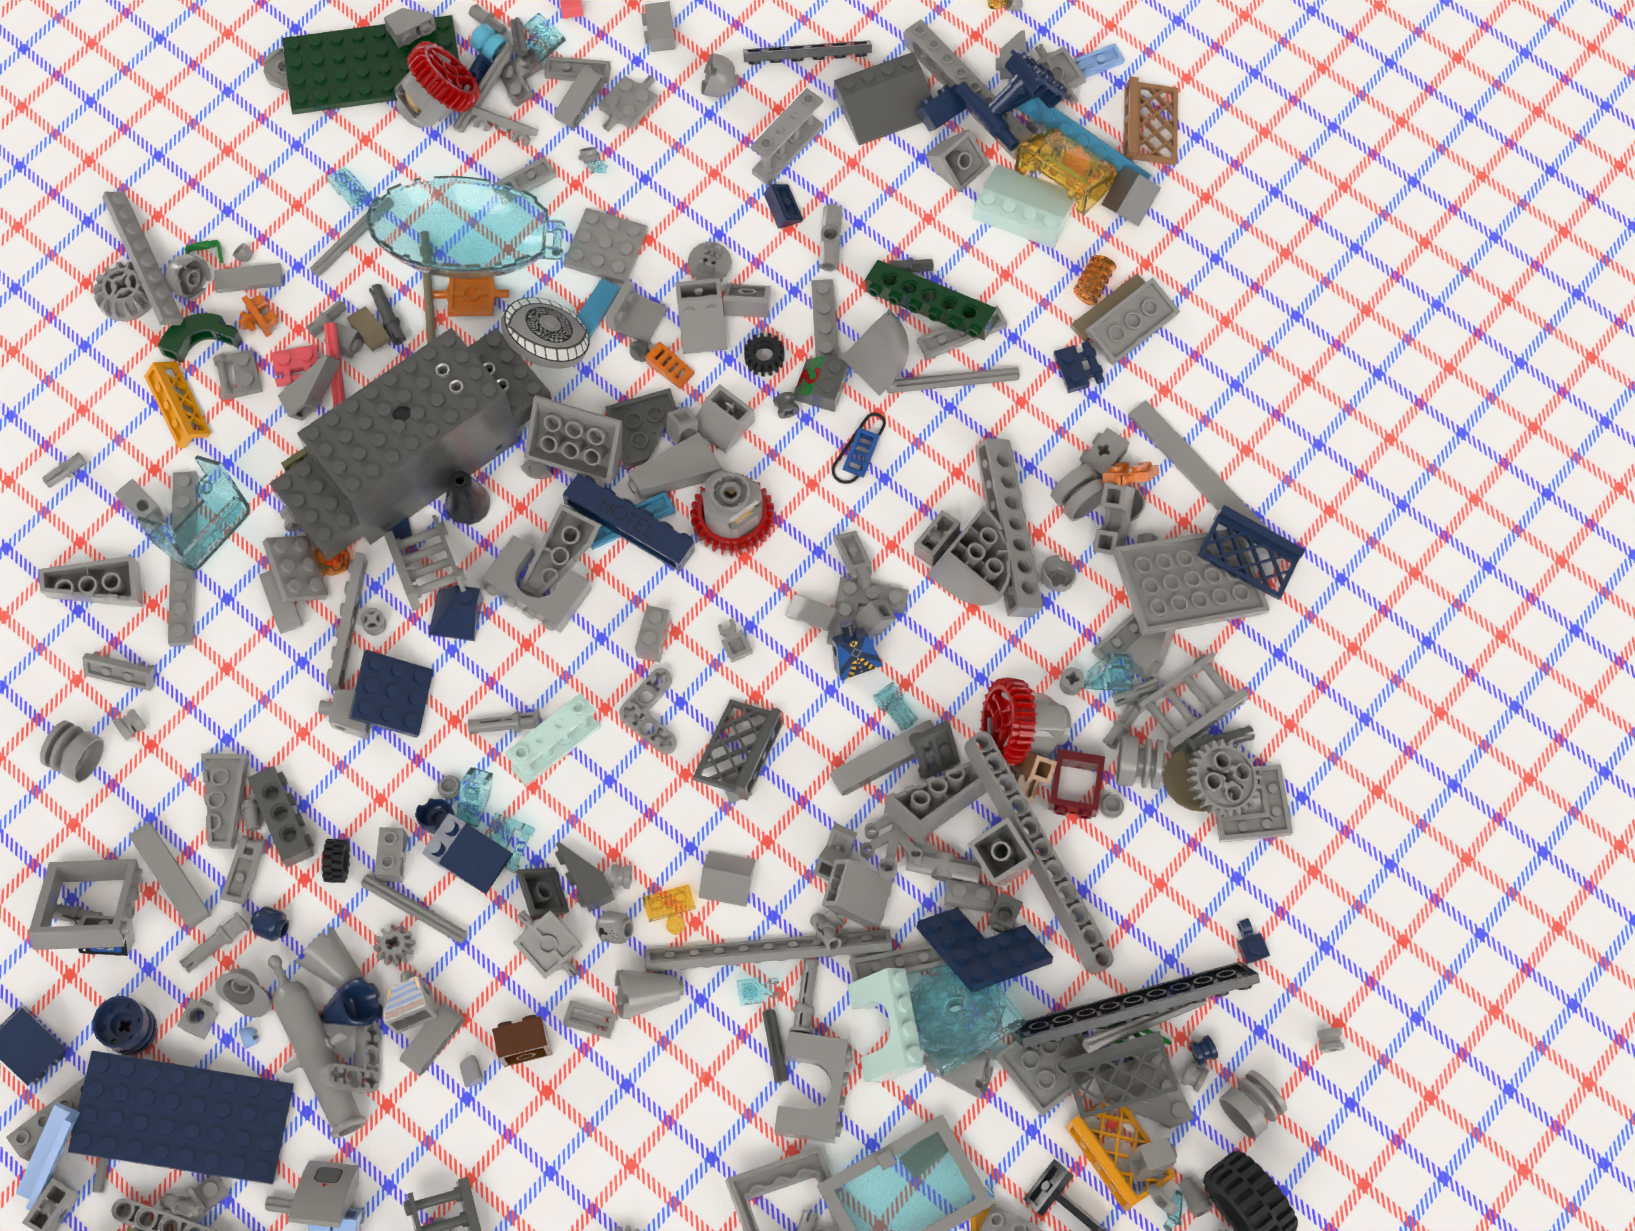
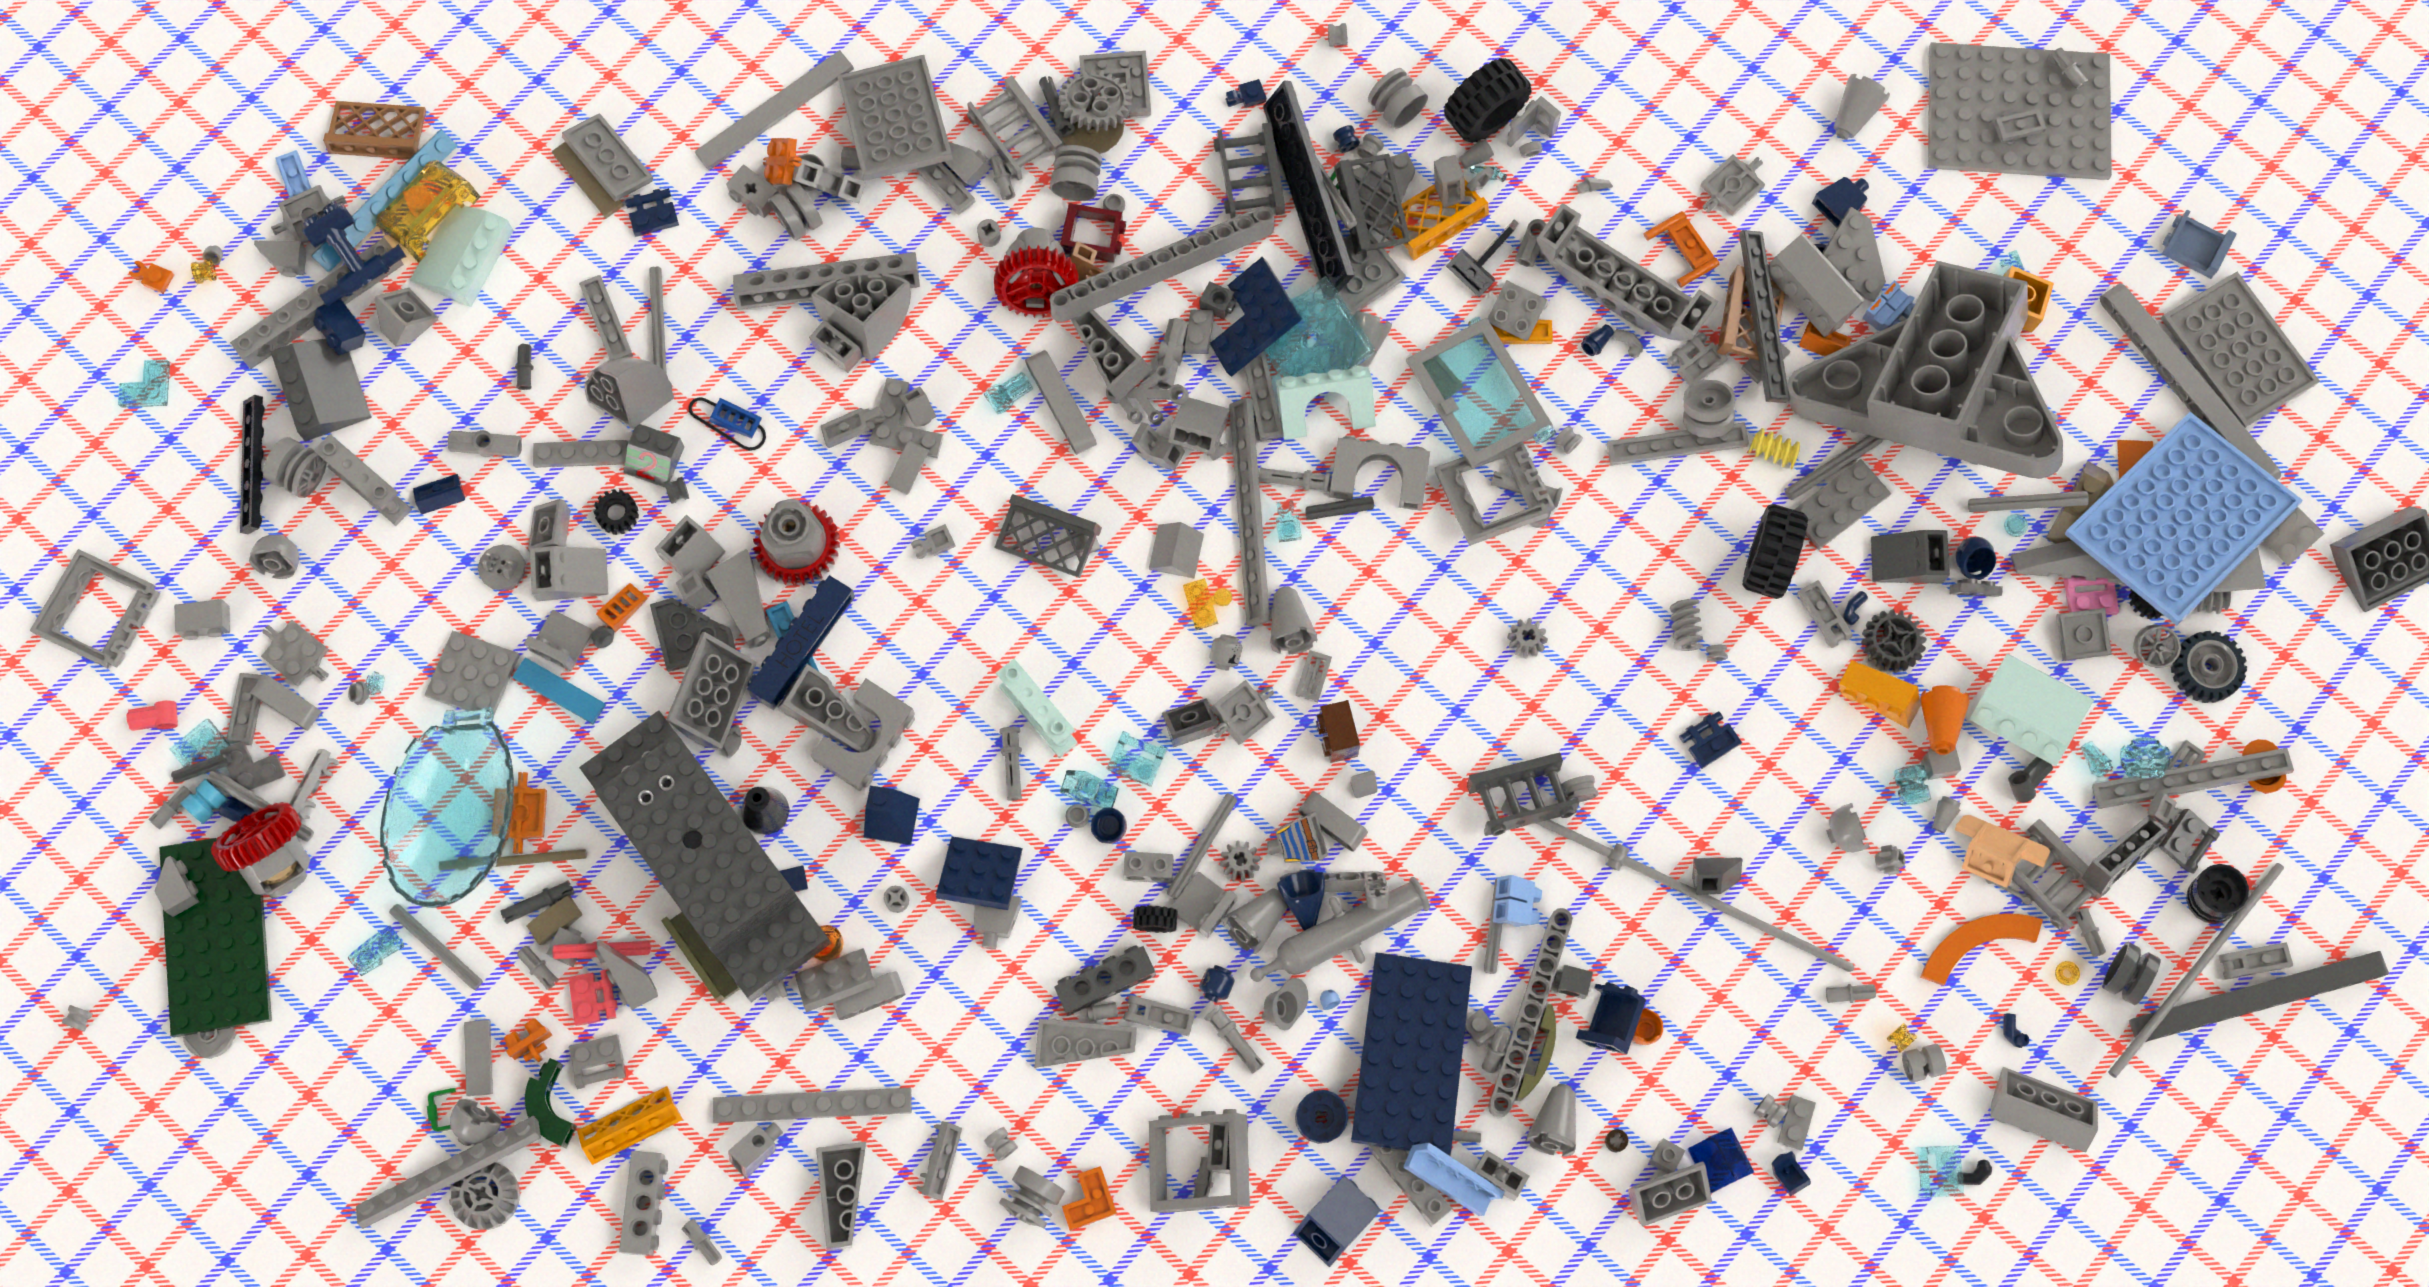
camera: 90 degrees left, 5 degrees up
light grey beam [129,821,211,930] -> none
clear light blue windscreen [136,455,250,571] -> none
light grey brick [177,998,219,1040] -> none
light grey hinge [232,243,252,262] -> none
light grey slope [288,1160,359,1228] -> none
light grey plate [326,552,368,691] -> none
light grey fence [384,514,467,611] -> none
dark blue slope [421,813,513,895] -> none
light grey plate [492,157,556,205] -> none
dish [501,297,590,369] -> none
dark grey slope [554,842,615,912] -> none
light grey wheel [610,863,632,889] -> none
light grey beam [619,668,677,755] -> none
light grey brick [635,605,672,663] -> none
light grey pin [810,913,841,952] -> none
torso [831,620,883,681] -> none
dark green brick [865,260,997,341] -> none
dark grey plate [909,721,960,779] -> none
light grey slope [967,817,1035,886] -> none
dark grey axle [1026,121,1047,135] -> none
light grey hair [1041,555,1076,592] -> none
clear orange piece [1073,255,1117,305] -> none
clear light blue slope [1083,653,1134,691] -> none
slope [1101,166,1161,226] -> none
light grey axle [1102,704,1139,750] -> none
dark blue fence [1197,505,1306,600] -> none
none -> light grey wheel [263,437,327,498]
none -> light grey brick [619,1151,668,1256]
none -> orange plate [1062,1166,1117,1231]
none -> light grey bracket [1170,872,1237,939]
none -> dark grey fence [1213,122,1285,219]

